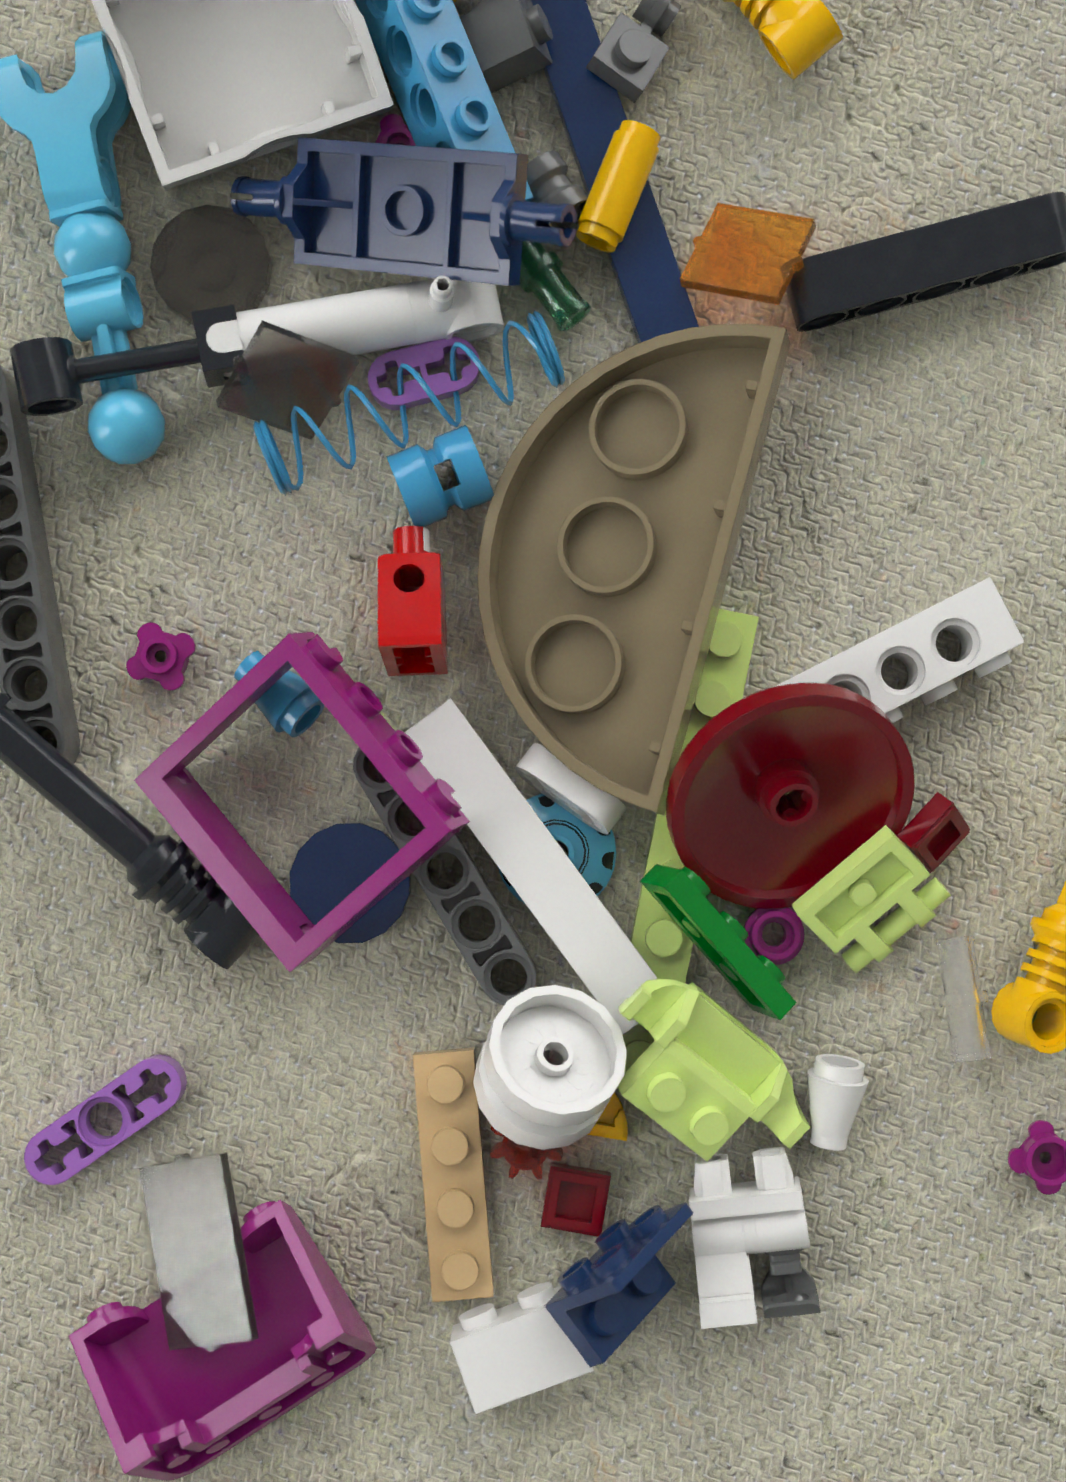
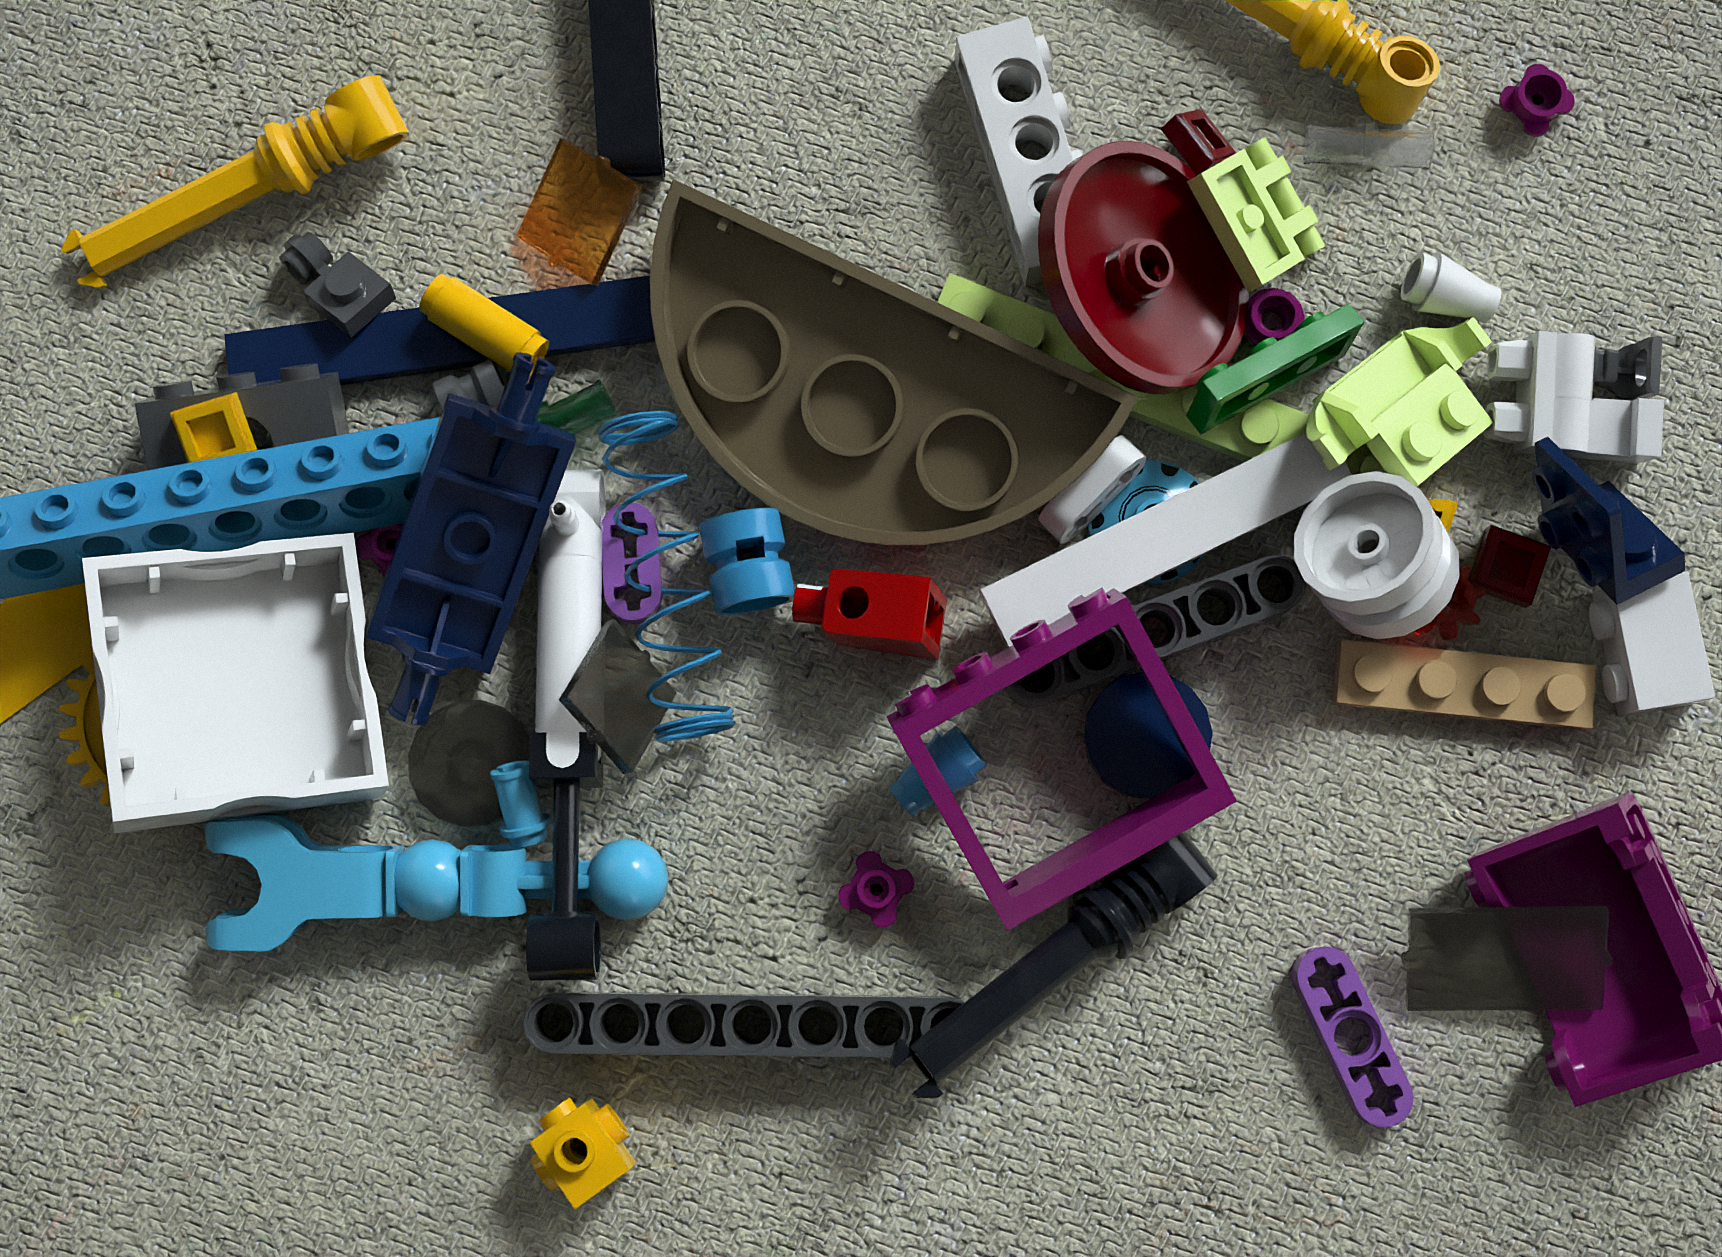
camera: 80 degrees left, 5 degrees down
none -> medium azure pin [490,761,551,848]

